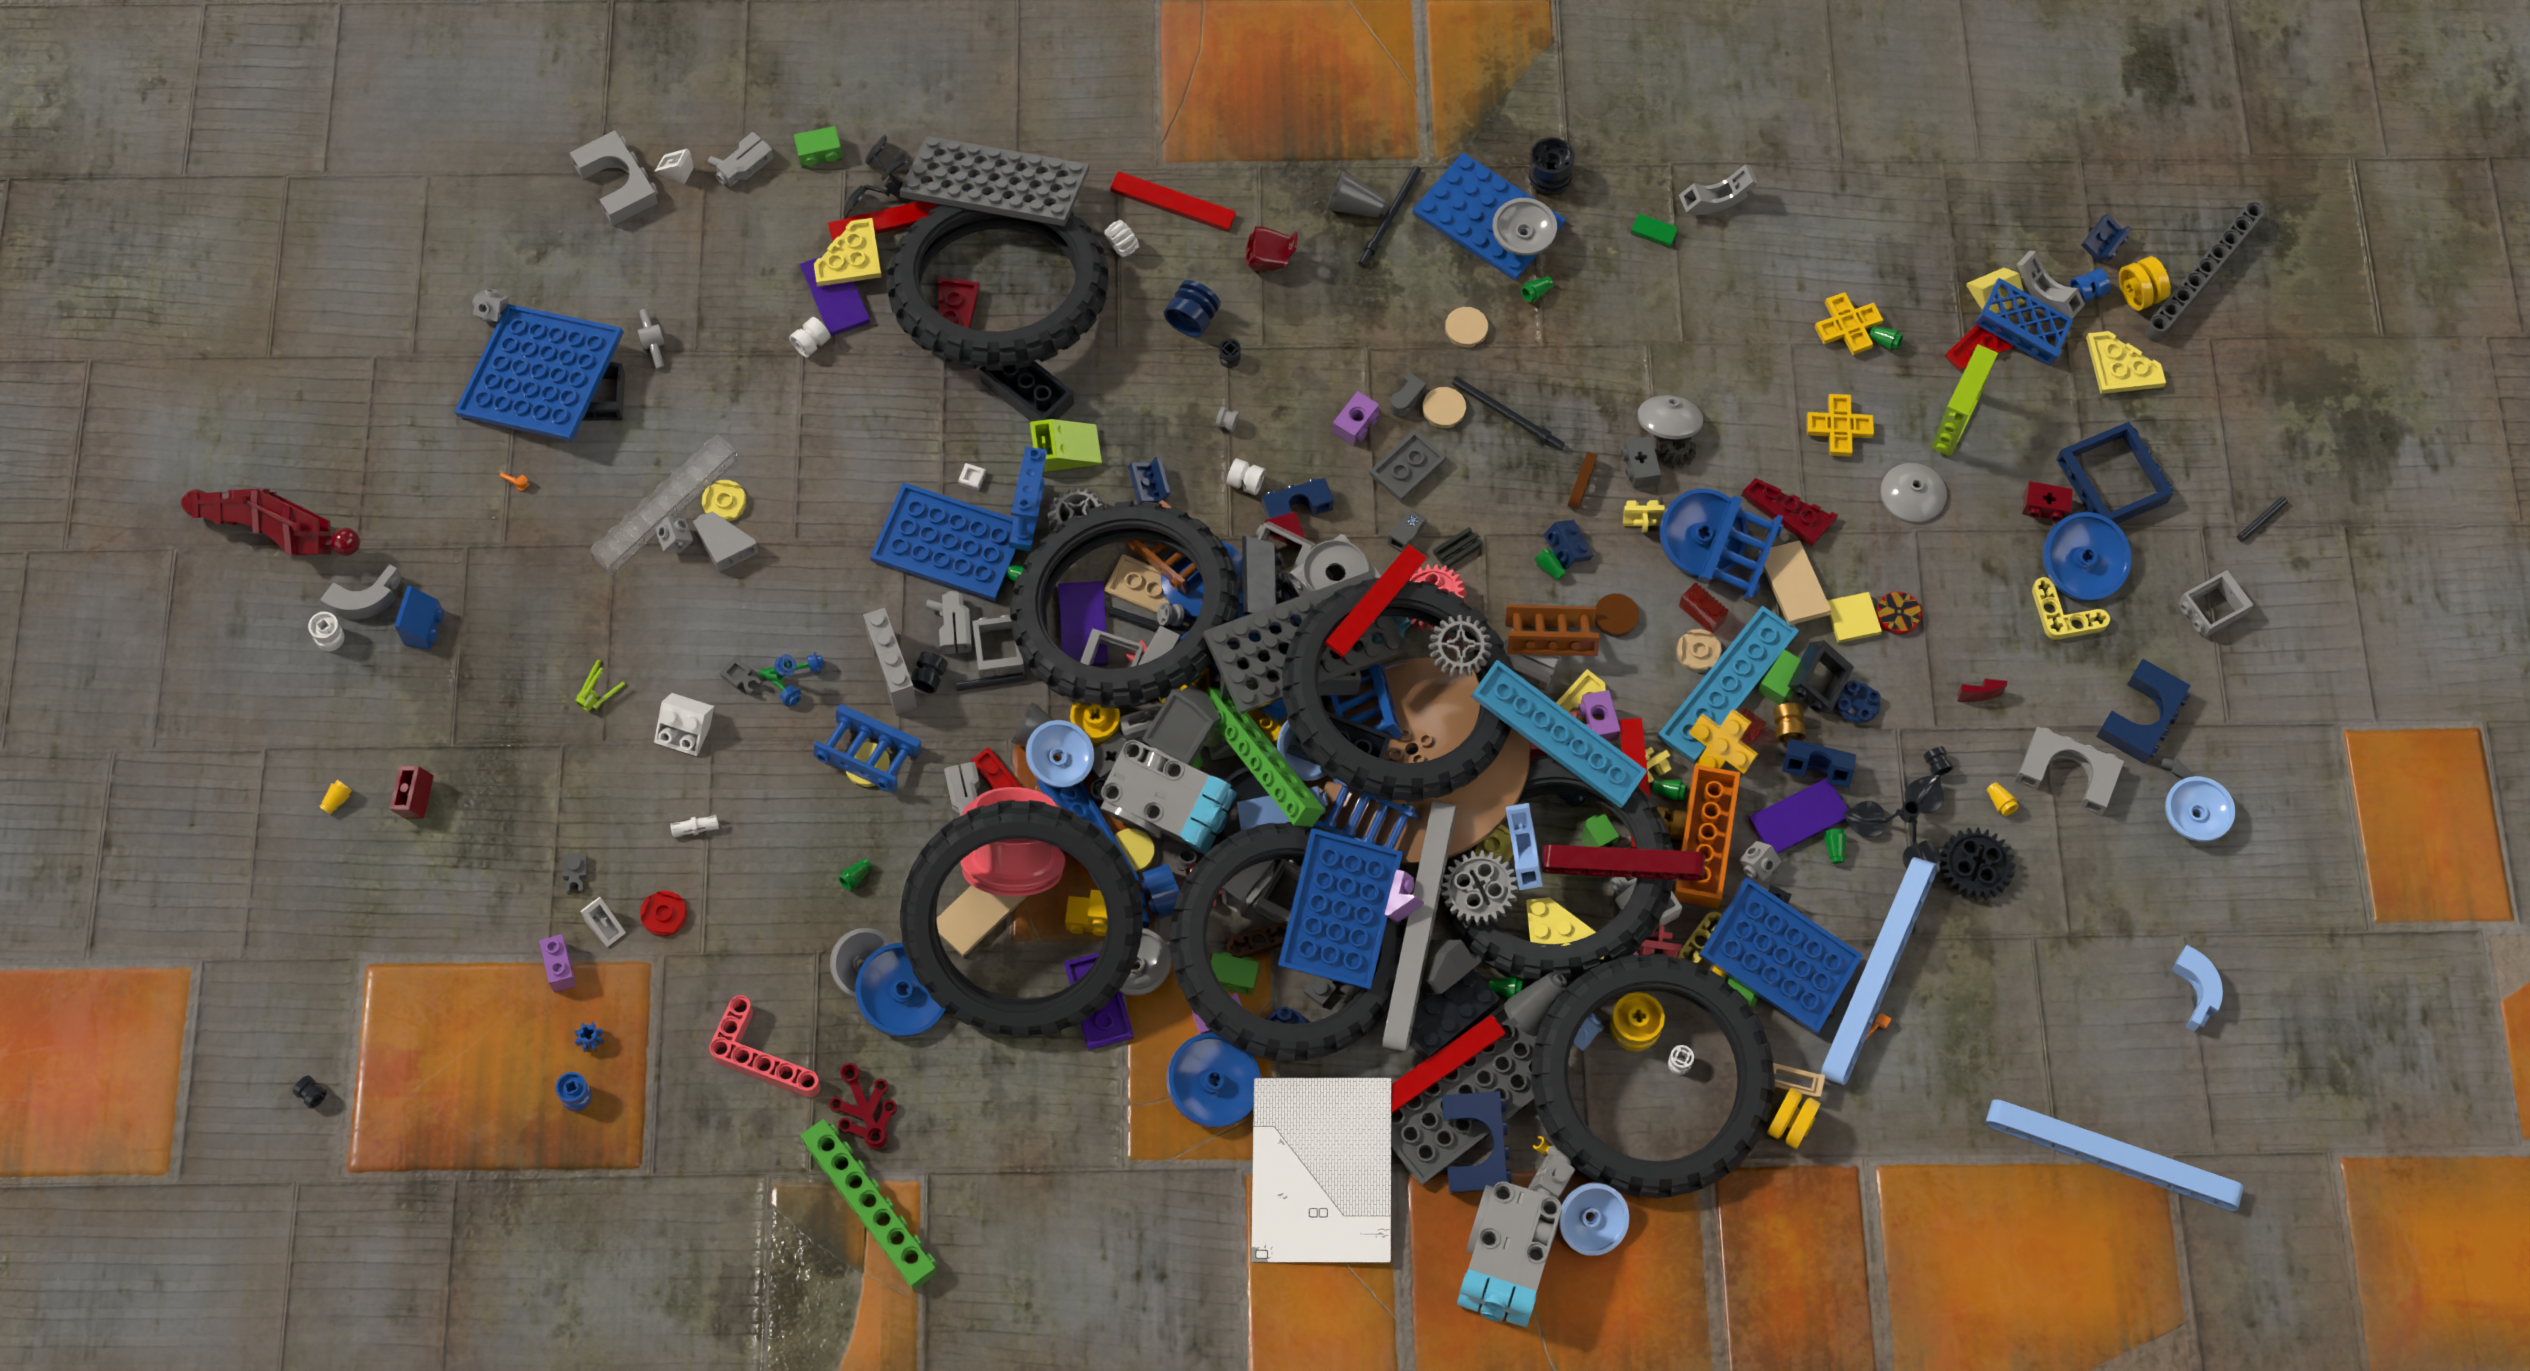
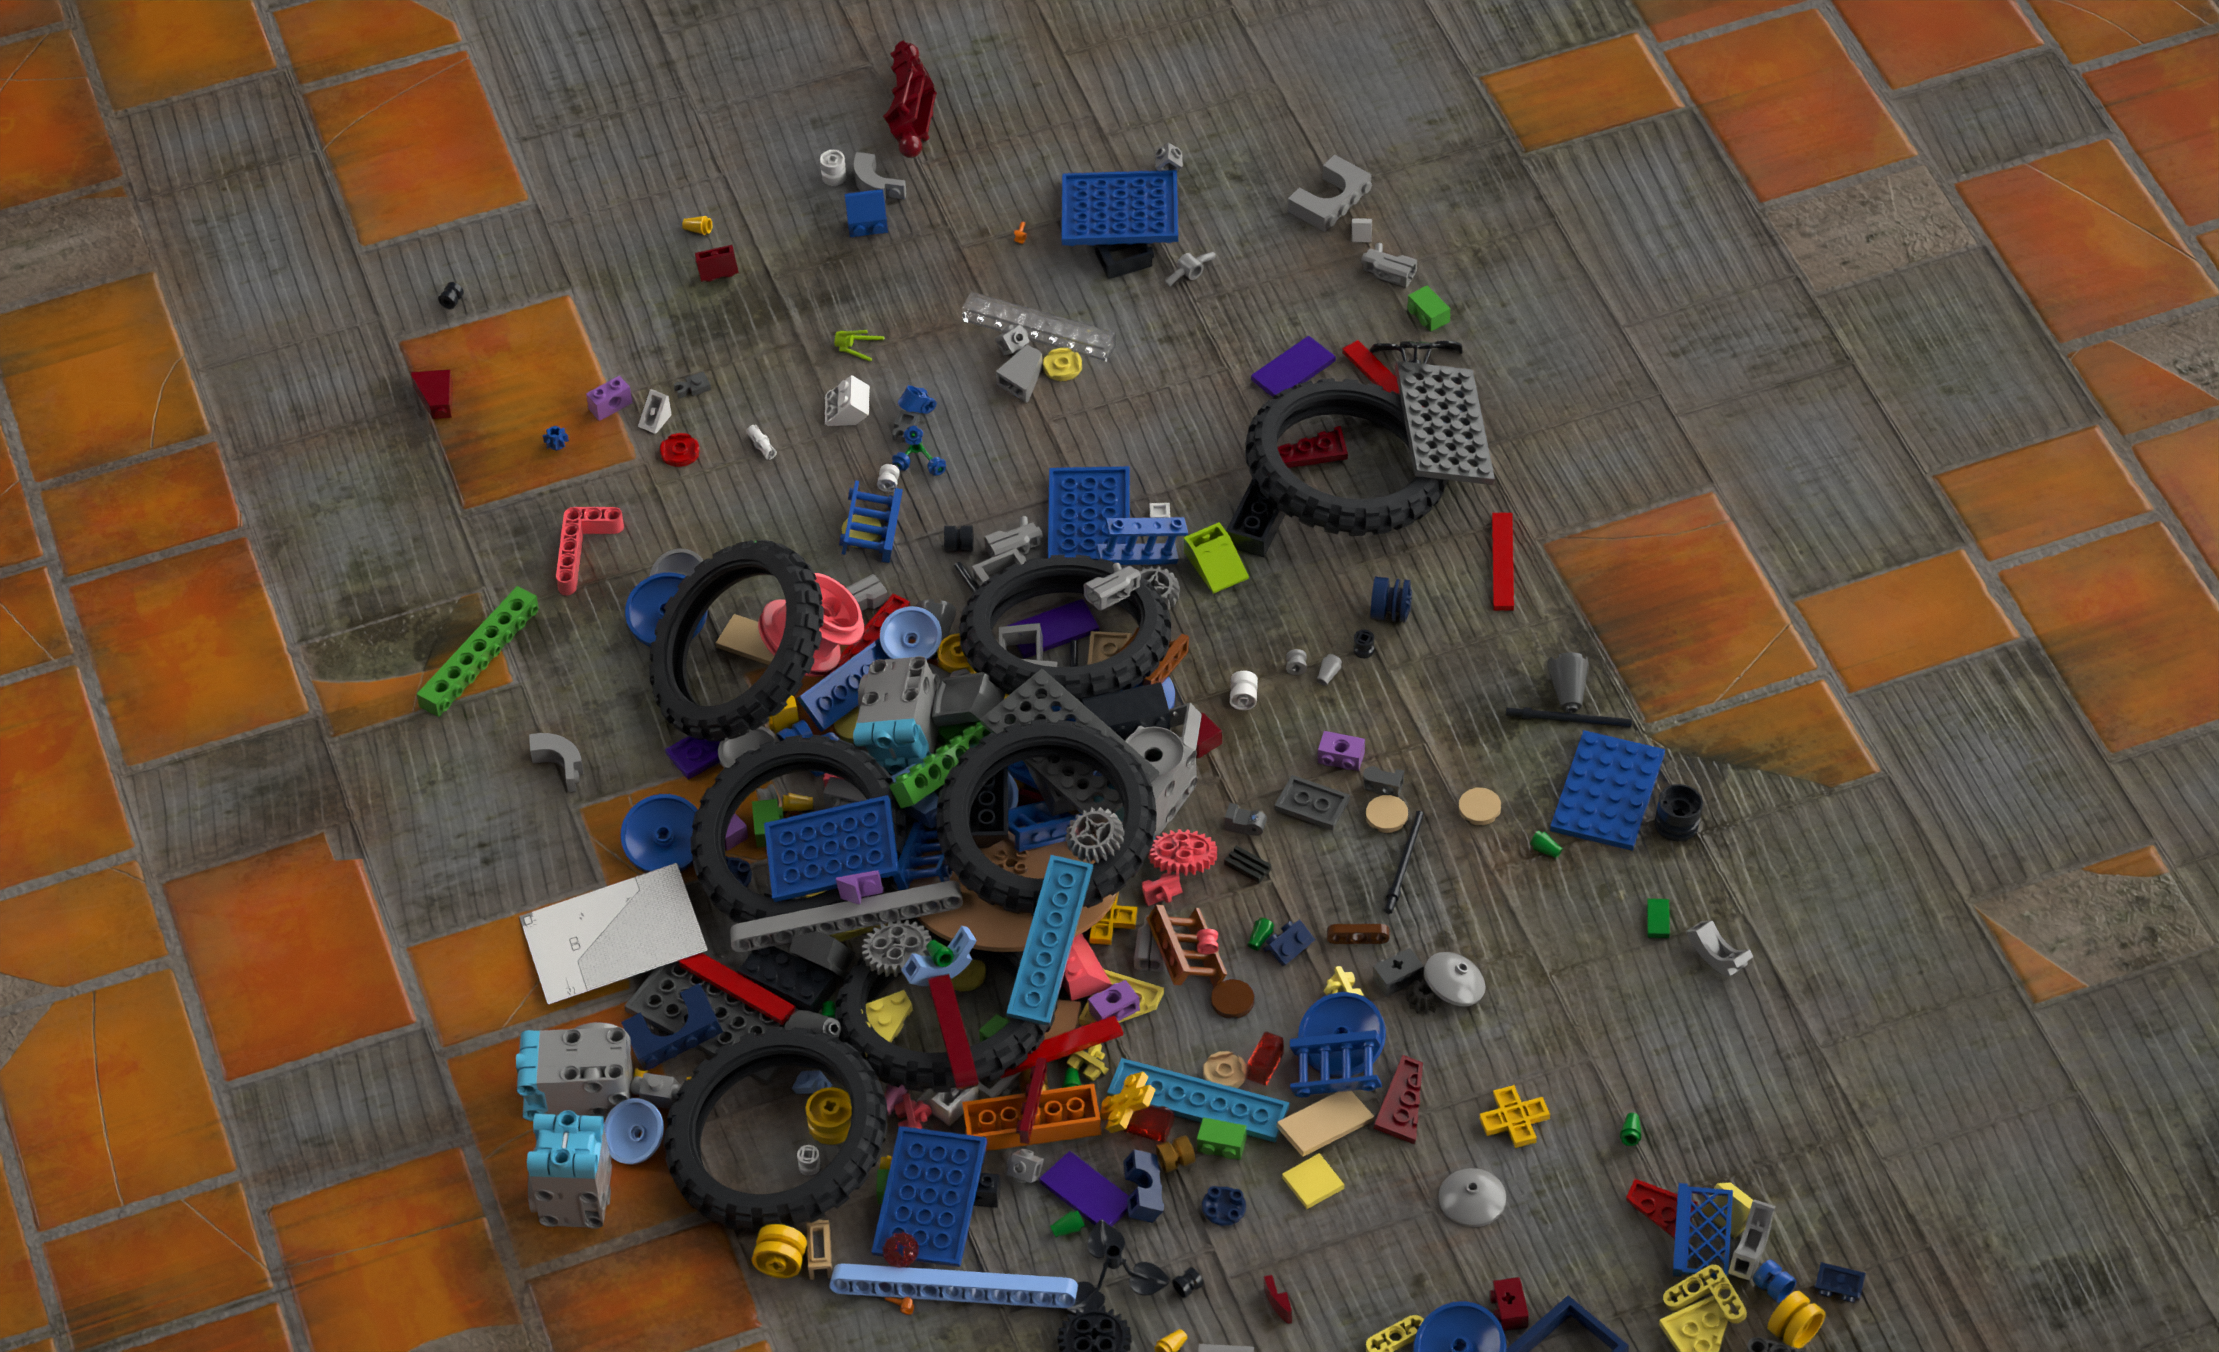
camera: 75 degrees right, 15 degrees down
blue wheel [555,1072,592,1112] -> none
white wheel [789,317,831,358] -> none
light yellow plate [814,218,881,287] -> none
dark red plant [829,1063,897,1149] -> none
light grey arch [863,608,917,715] -> none
white gear [1105,220,1139,258] -> none
dark blue bracket [1128,457,1171,505] -> none
dark red piece [1245,226,1298,271] -> none
dark blue arch [1262,478,1334,519] -> none
red tile [1325,544,1427,658] -> none
light grey dish [1492,198,1557,255] -> none
black window [1788,640,1854,713] -> none
yellow plate [1814,292,1883,355] -> none
tile [1876,591,1922,635] -> none
lime window [1931,344,1998,457] -> none
none -> dark red slope [411,369,453,419]
none -> piece [527,1110,612,1229]
none -> light grey arch [529,733,584,792]
none -> yellow cone [782,793,813,813]
none -> white wheel [877,464,900,492]
none -> clear red gear [882,1232,919,1268]
none -> blue piece [898,385,936,414]
none -> green cone [926,940,953,967]
none -> dark red plate [1016,1057,1047,1144]
none -> light grey piece [1084,563,1141,610]
none -> coral wheel [1197,929,1219,955]
none -> light grey cone [1316,654,1342,686]
none -> light yellow beam [1663,1265,1747,1324]

